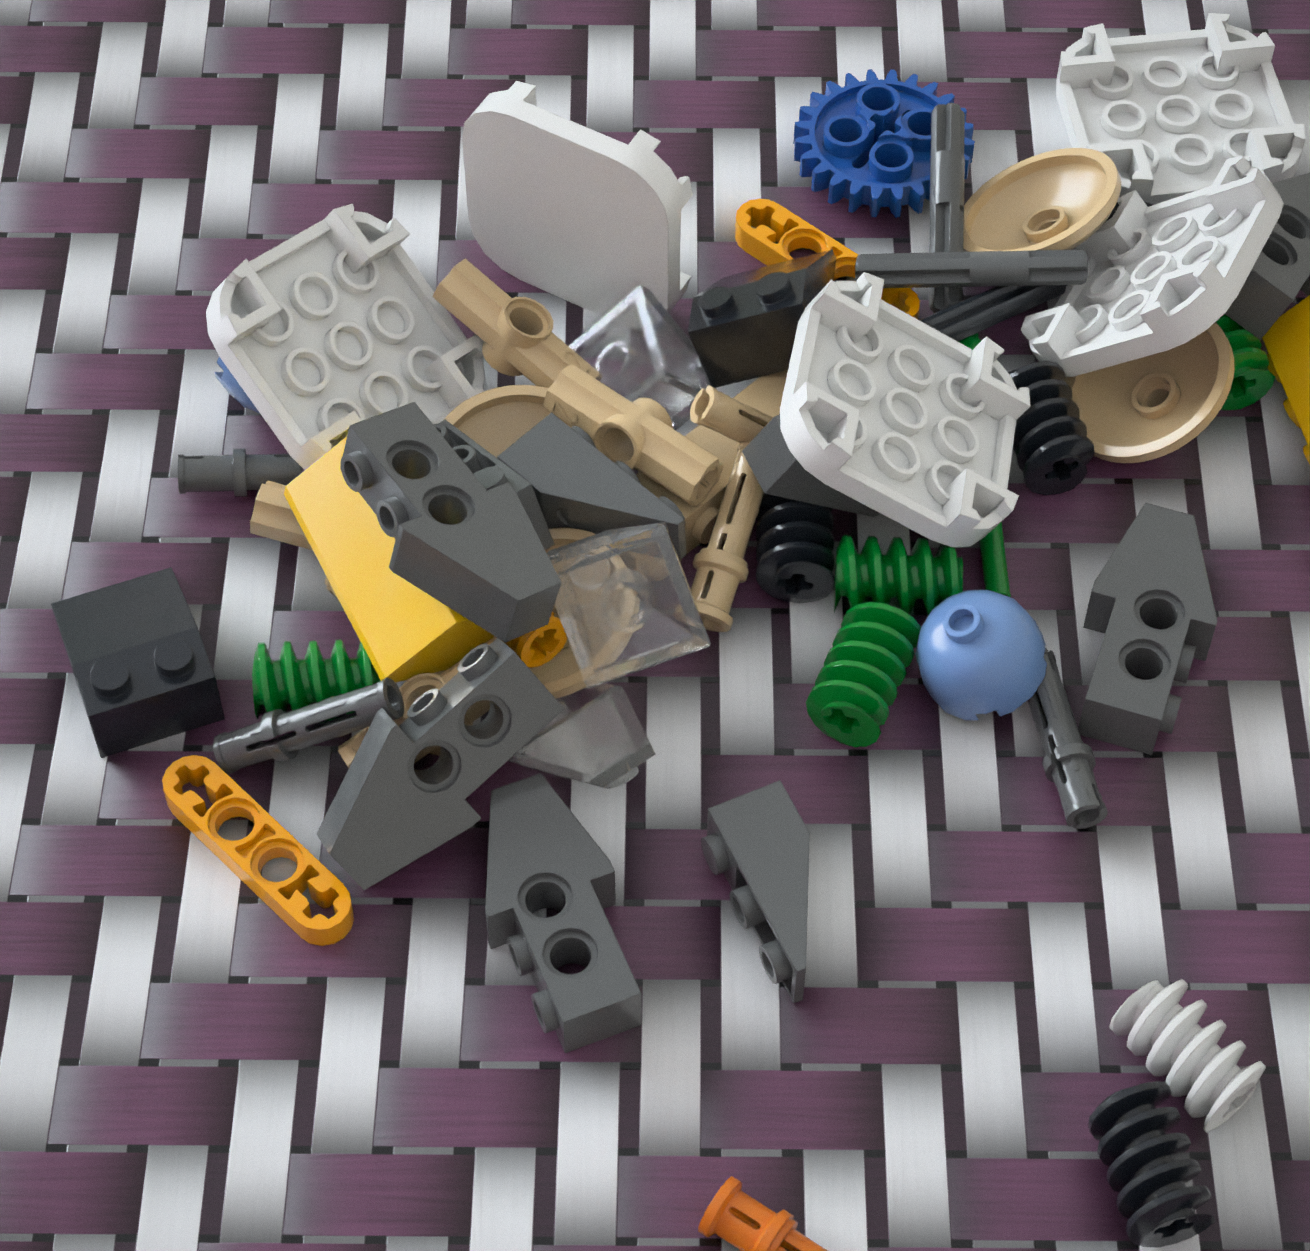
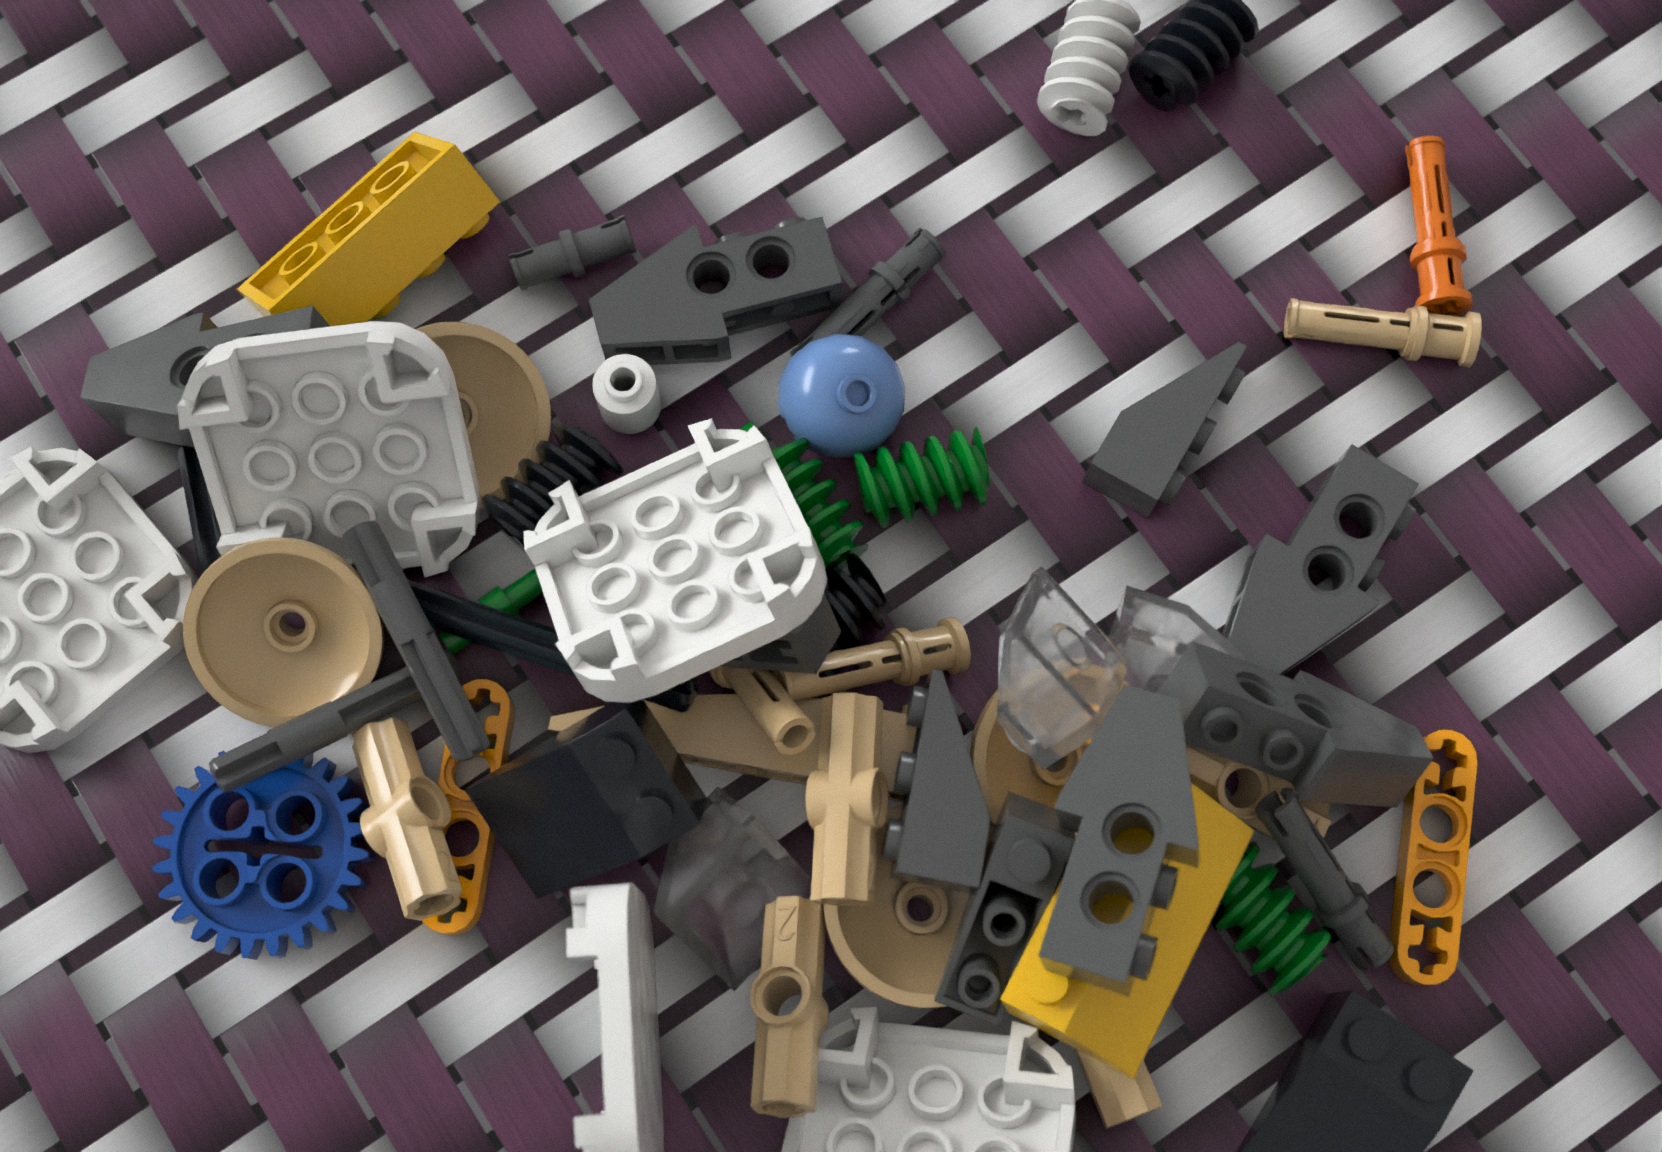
camera: 125 degrees left, 20 degrees up
none -> tan piece [352,717,463,921]
none -> dark grey pin [508,215,637,291]
none -> white brick [592,354,661,434]
none -> tan pin [1284,298,1482,368]

